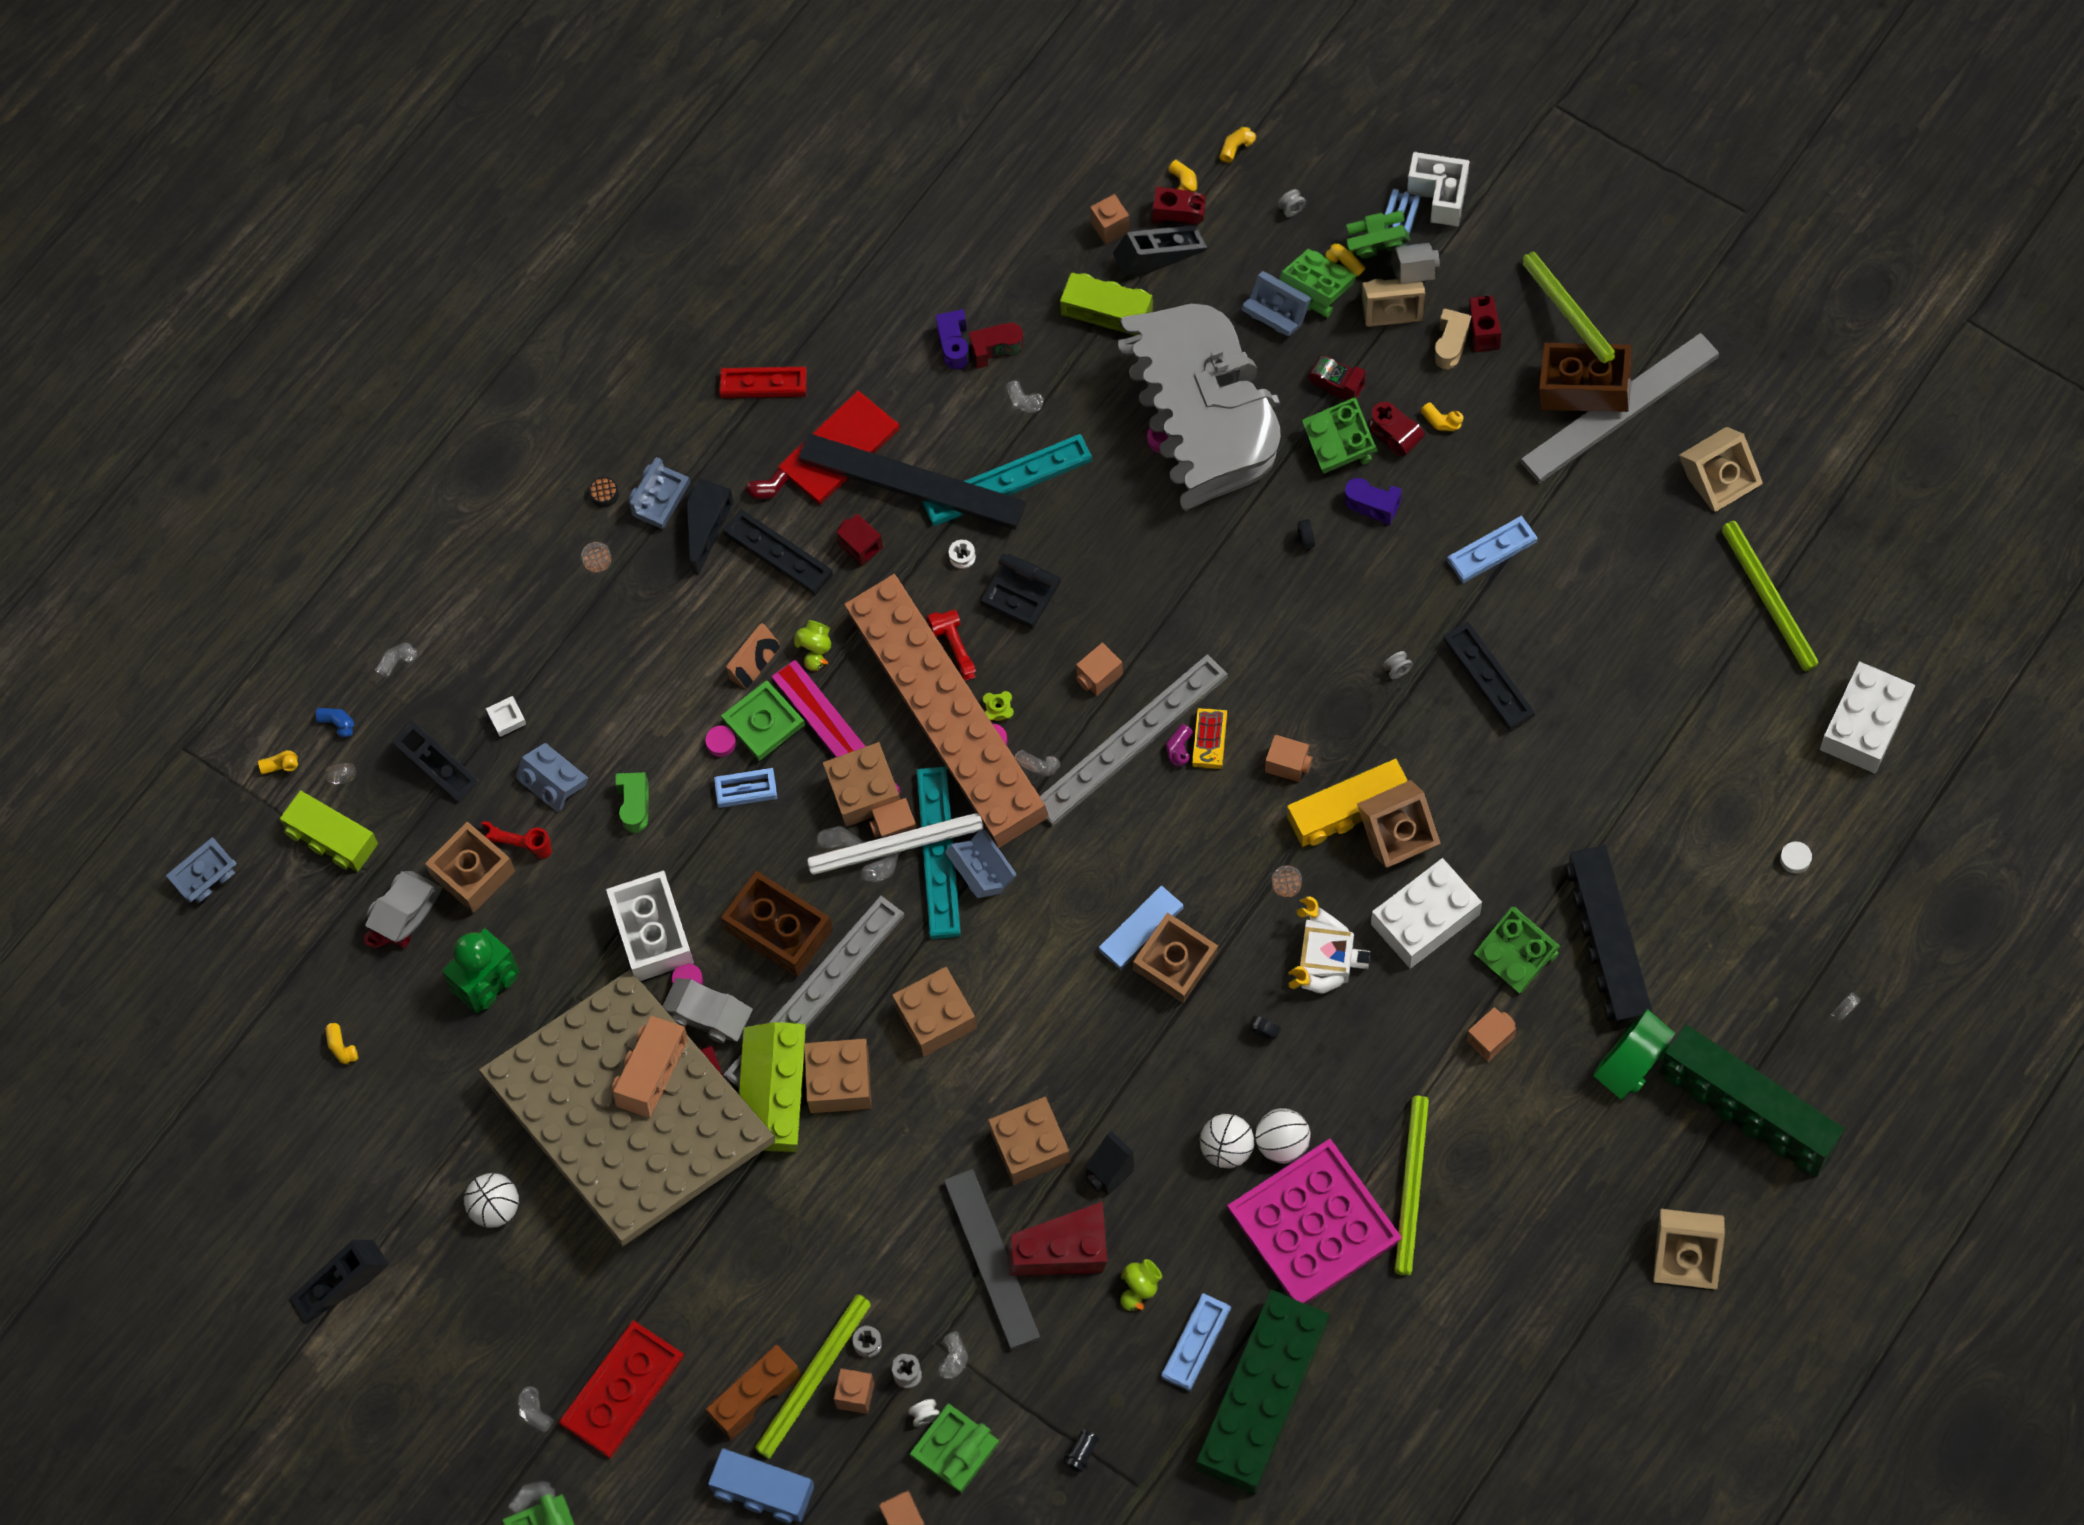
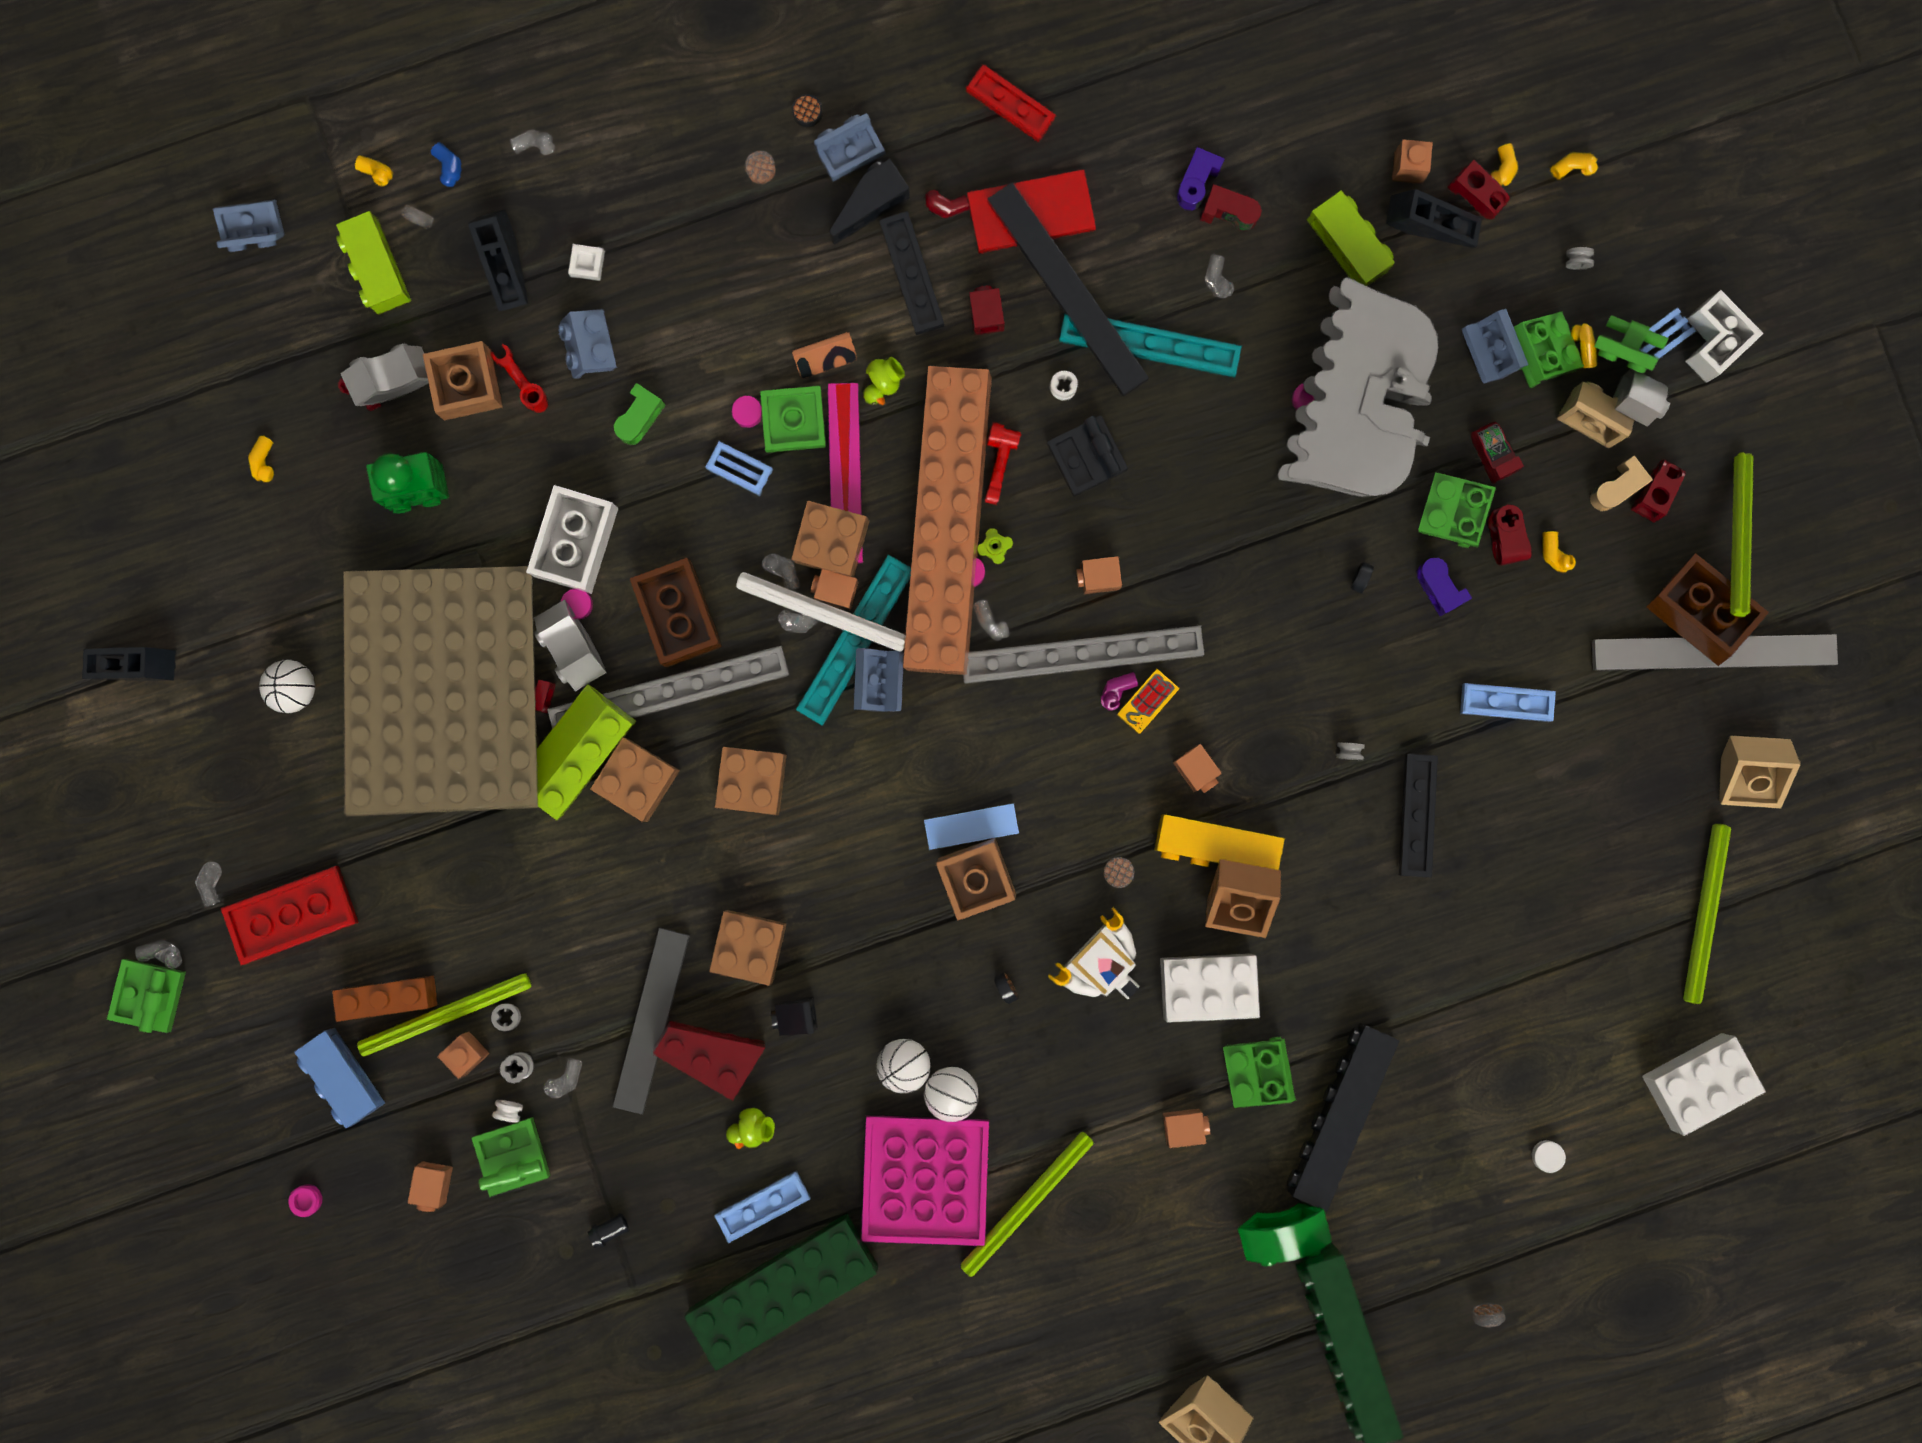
camera: 30 degrees right, 20 degrees up
nougat brick [611,1016,688,1118] -> none

